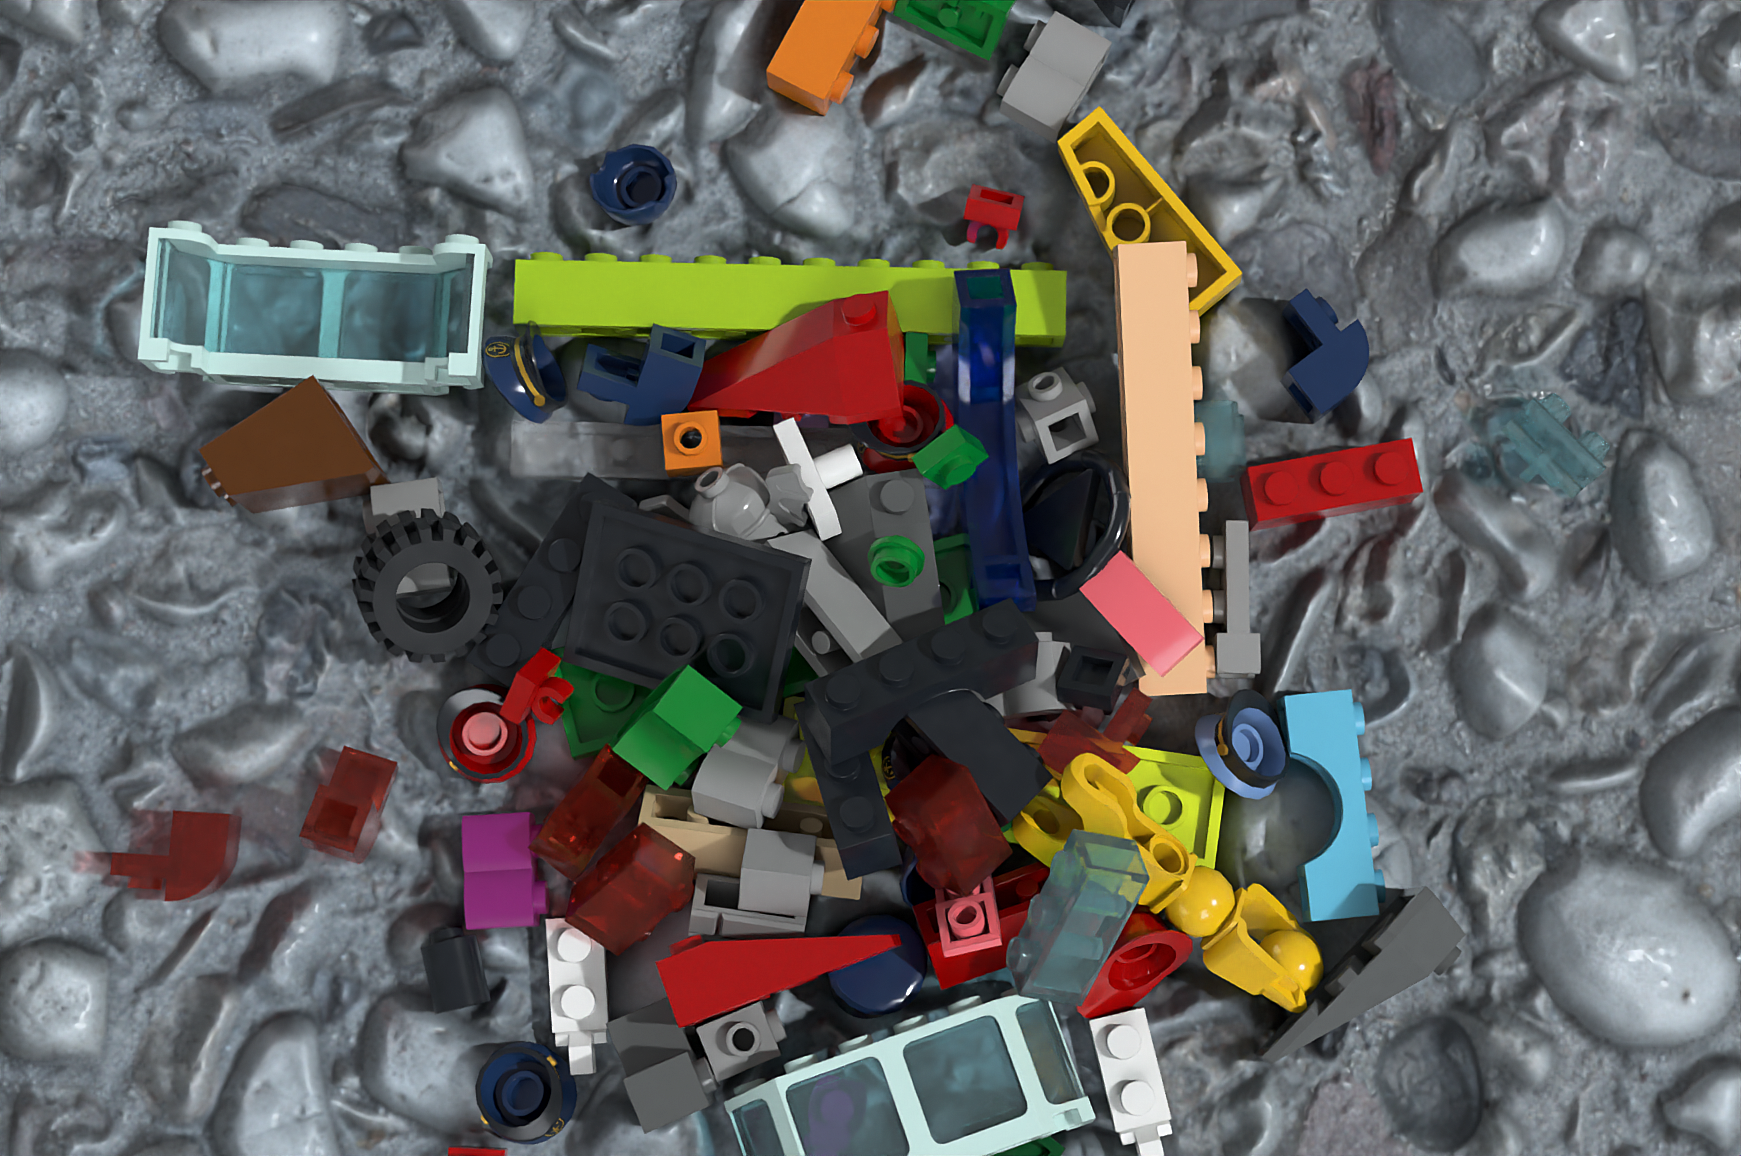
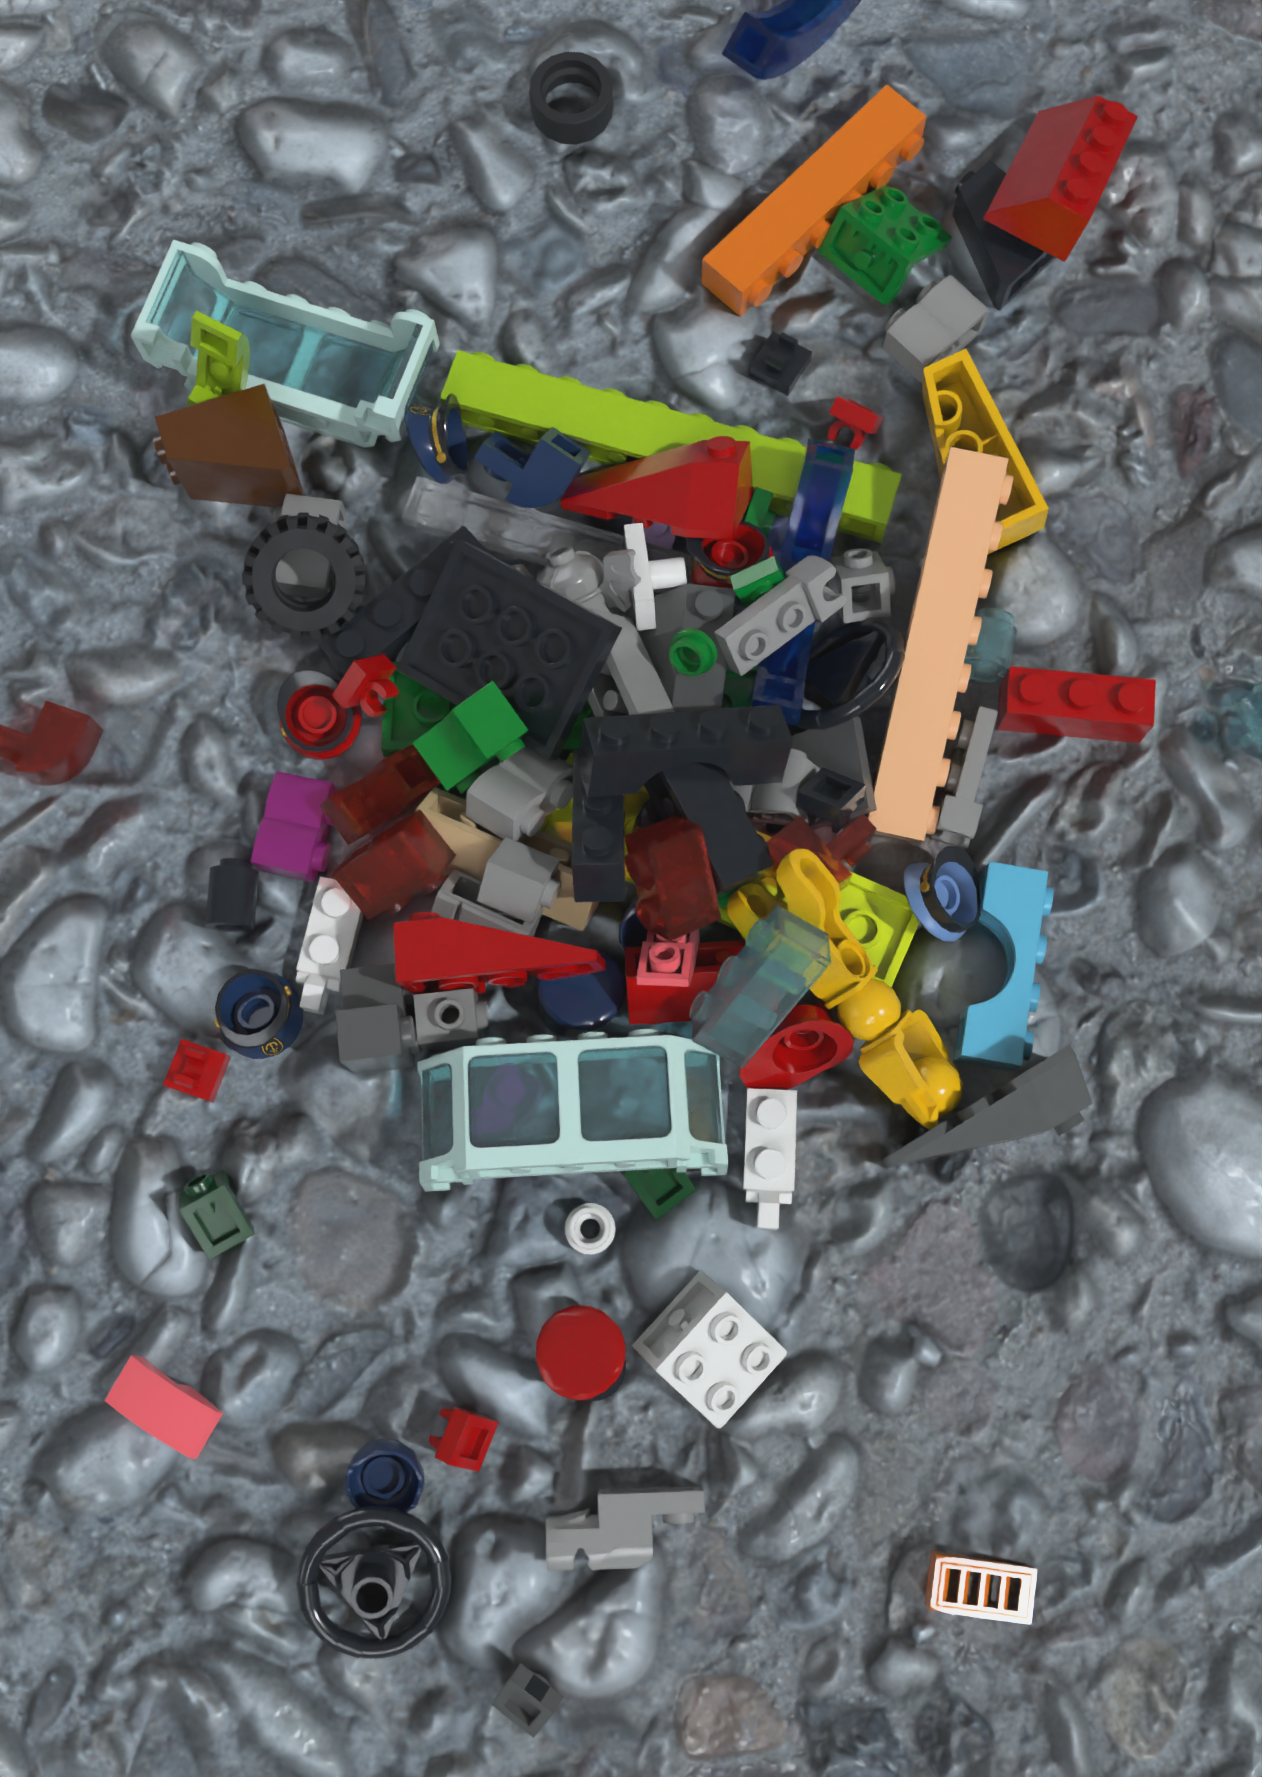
camera: 20 degrees right, 5 degrees down
clear red brick [299,746,399,864] -> none
dark blue hair [589,143,677,226] -> none
orange plate [661,410,723,478] -> none
coral slope [1079,550,1205,677] -> none
dark blue brick [1280,288,1369,424] -> none
none -> lime slope [187,310,250,407]
none -> light grey plate [714,556,847,676]
none -> black tile [749,331,812,396]

